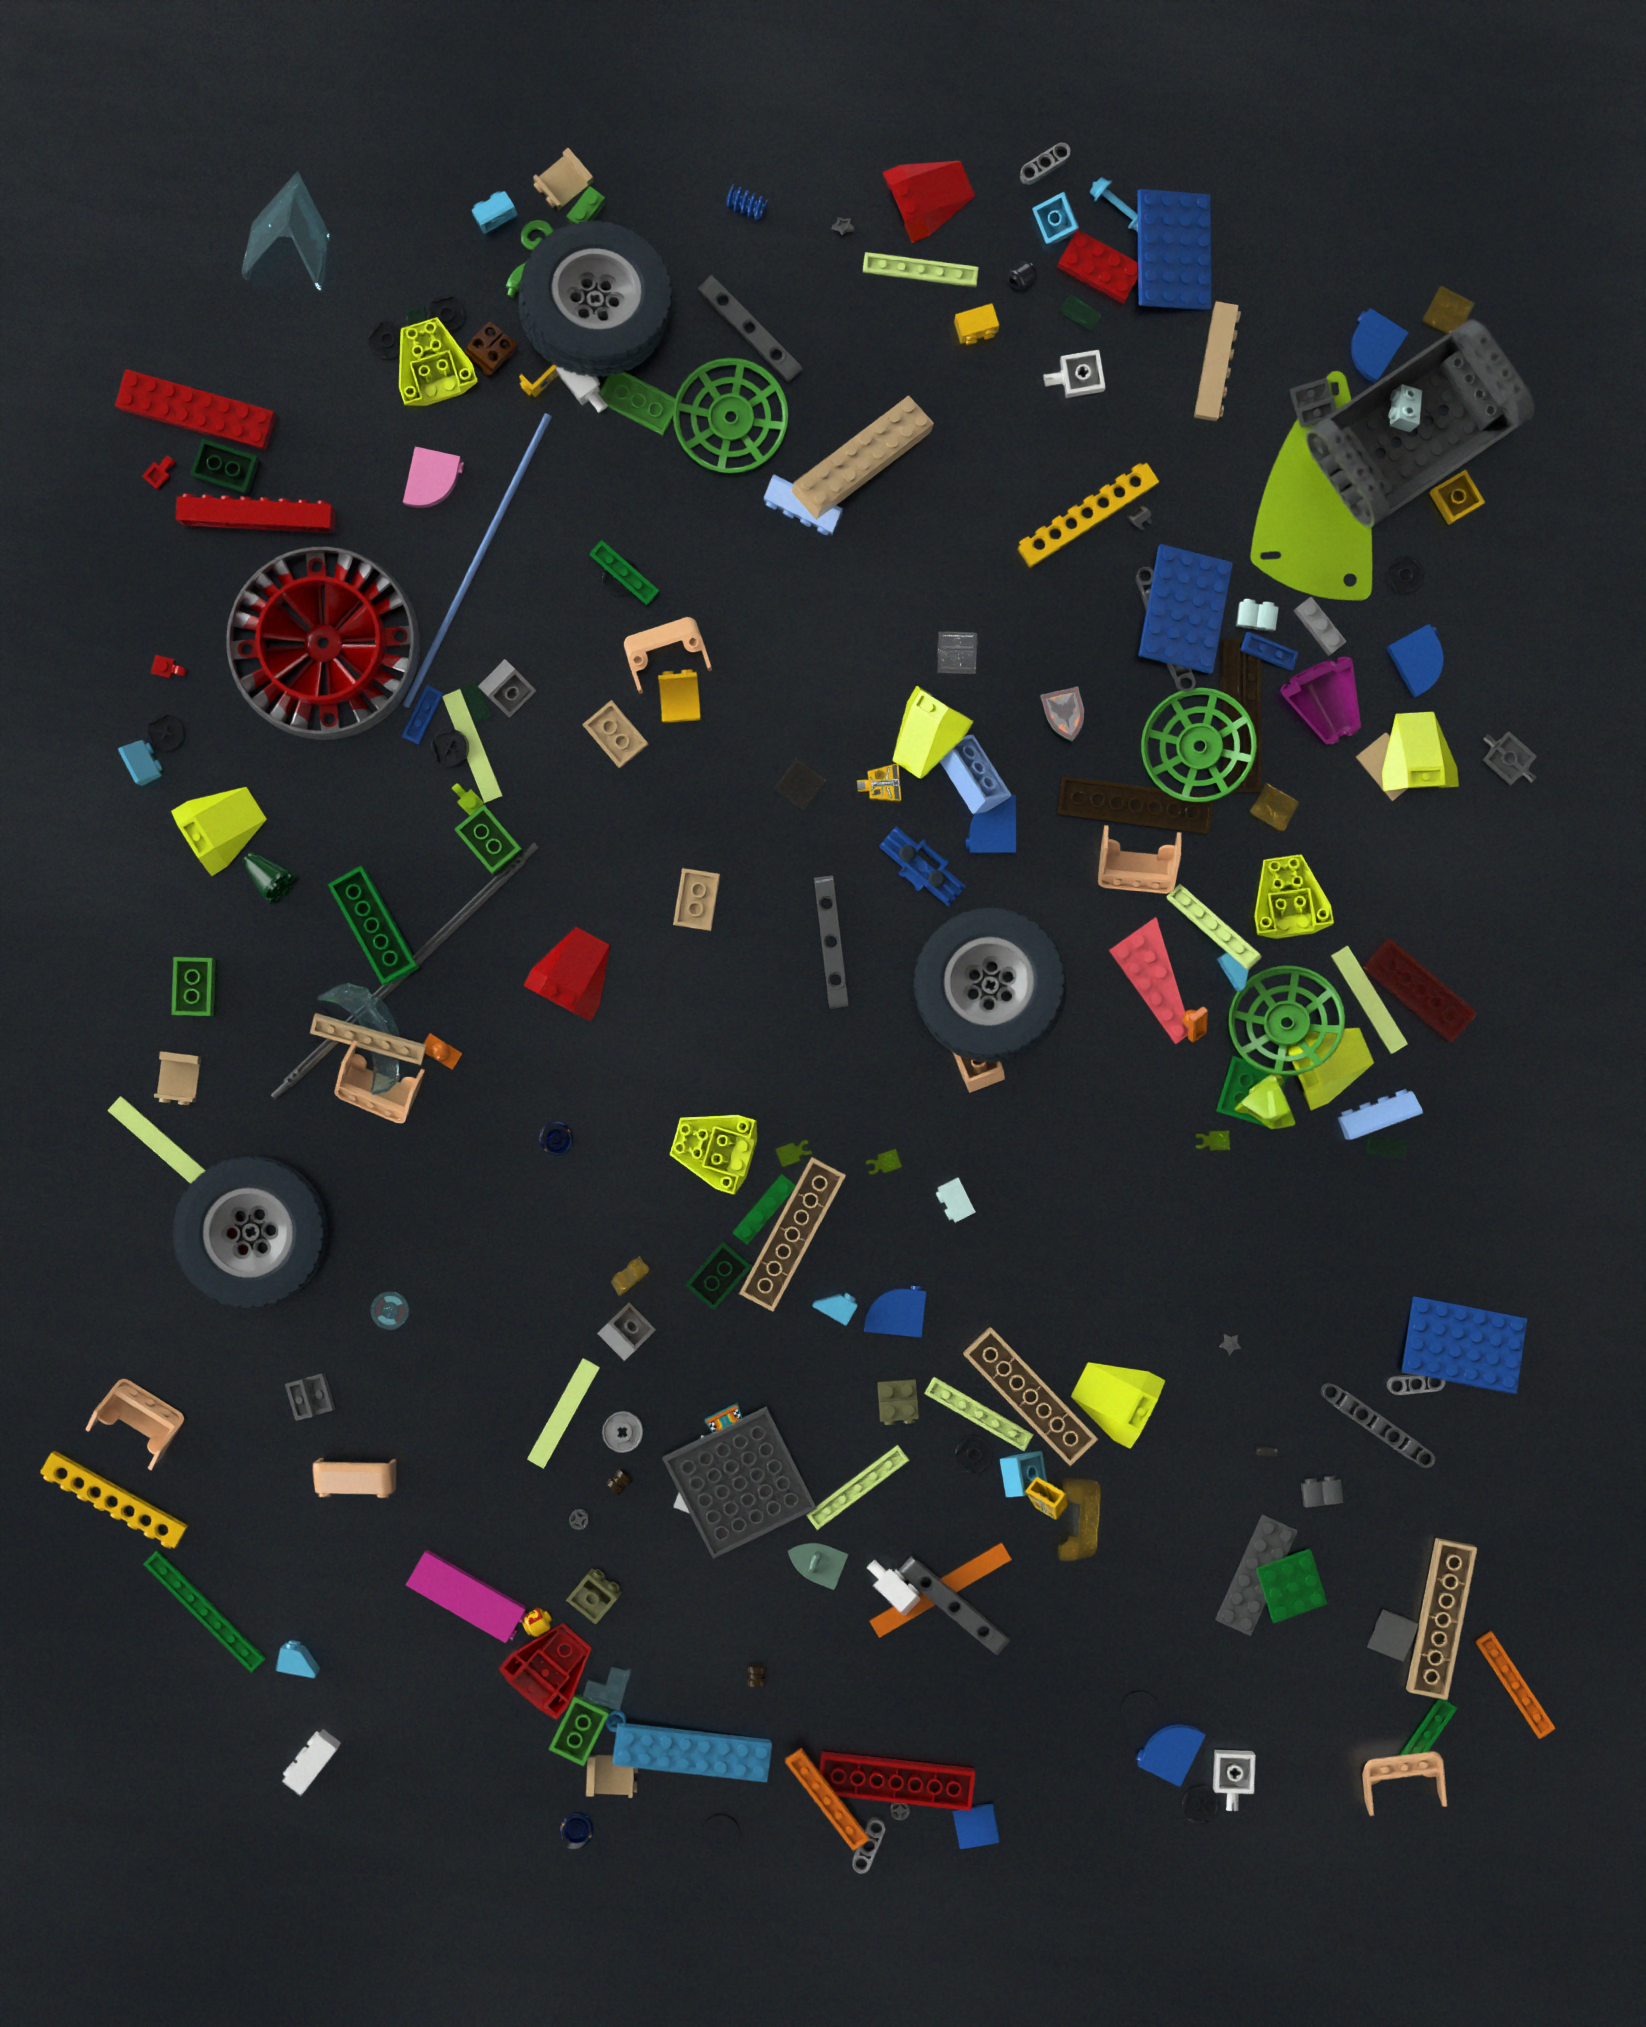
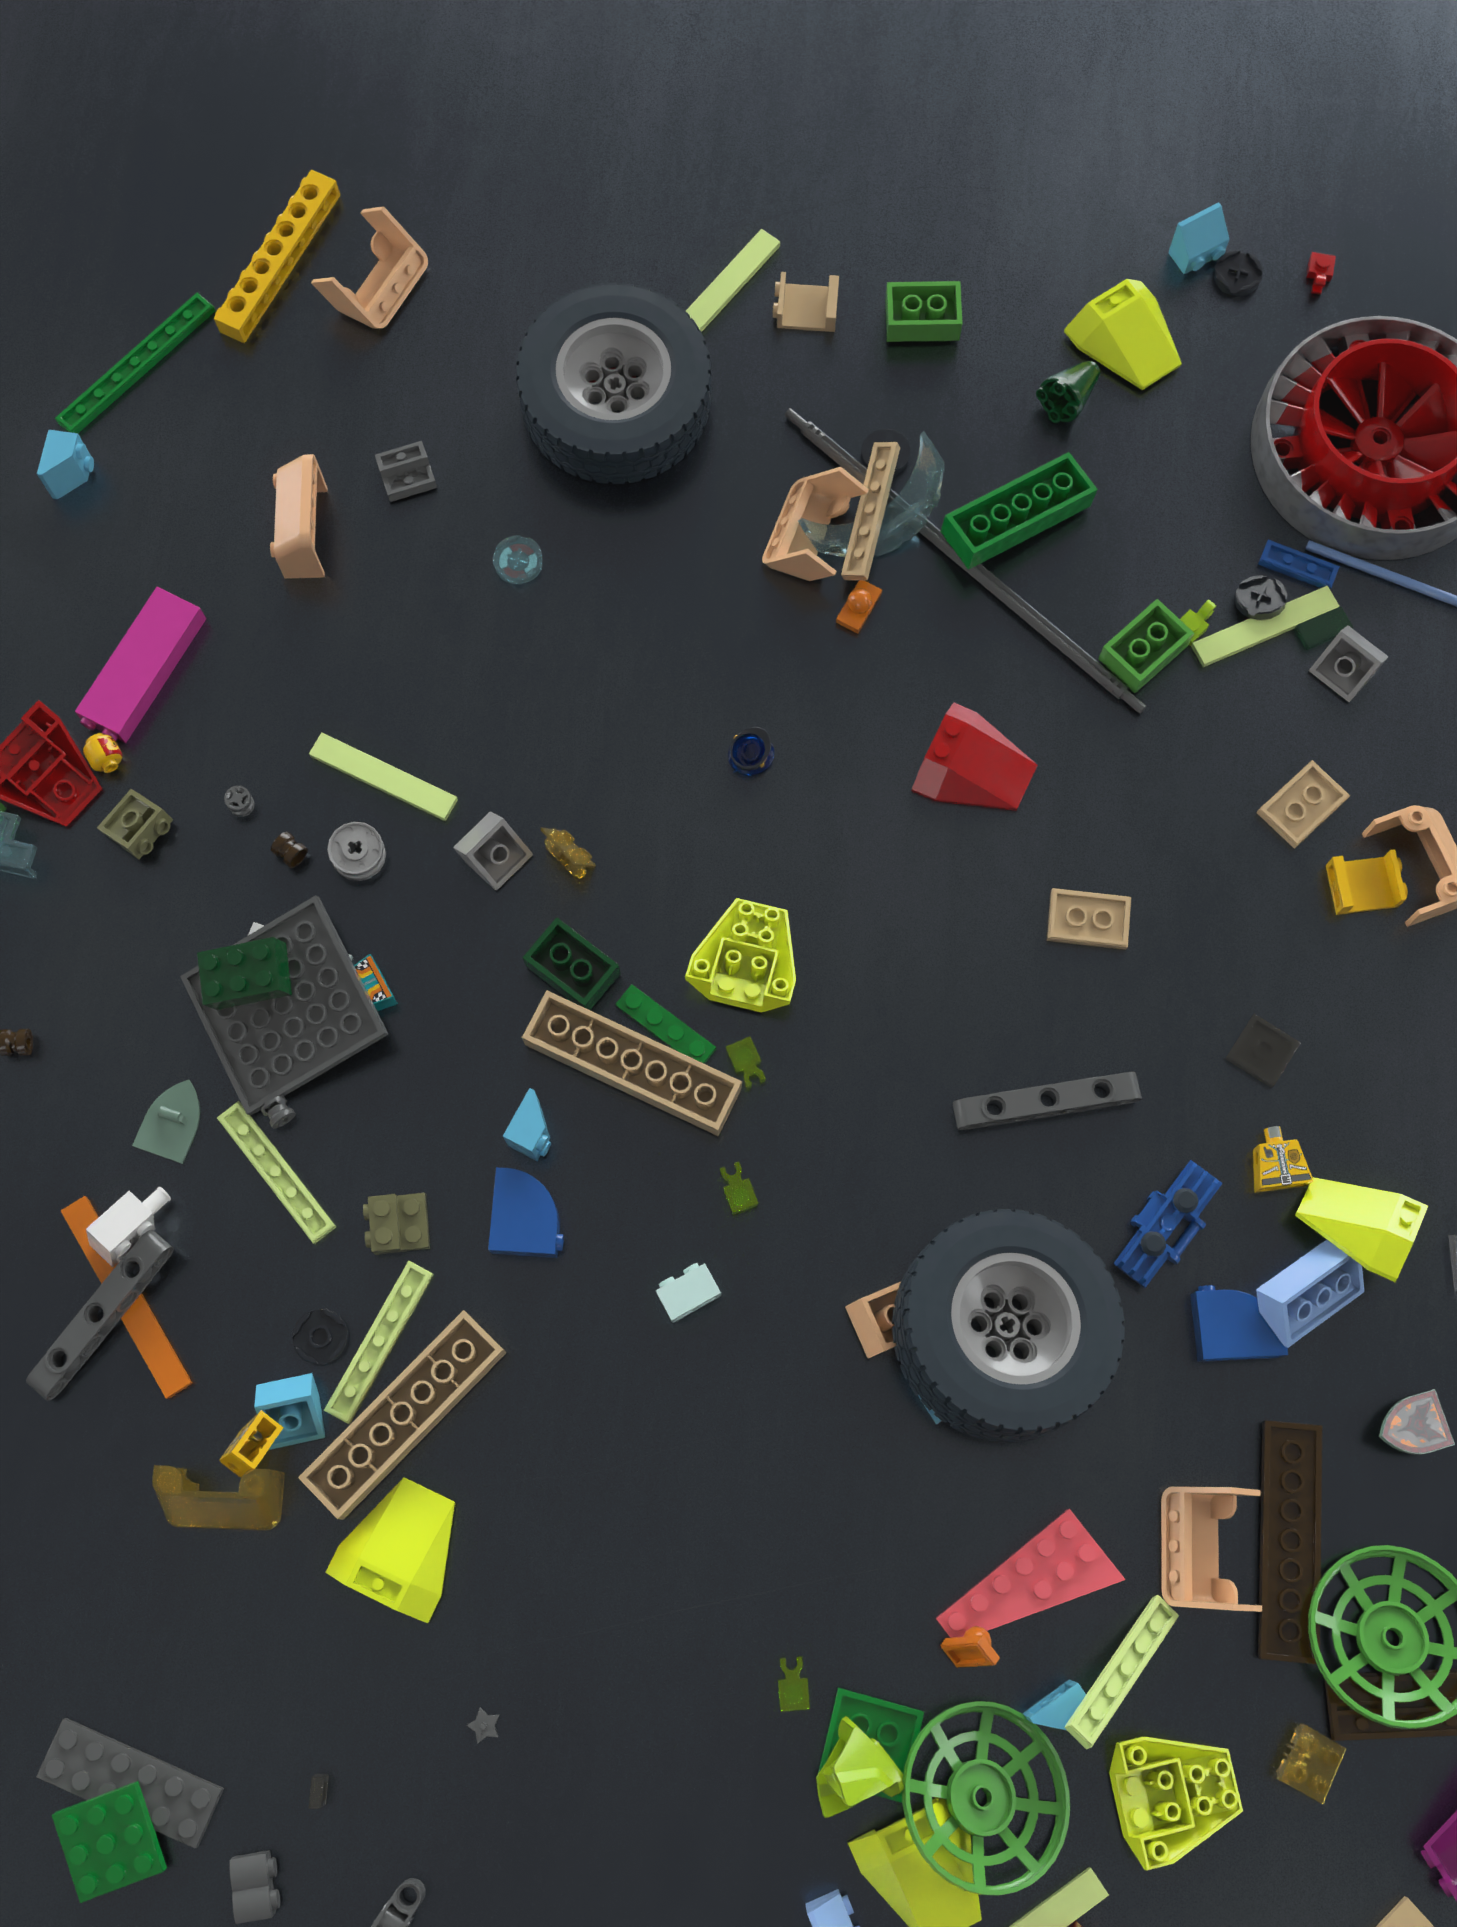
camera: 90 degrees right, 15 degrees down
none -> dark green brick [197,937,292,1010]
none -> dark grey wheel [261,1095,296,1129]

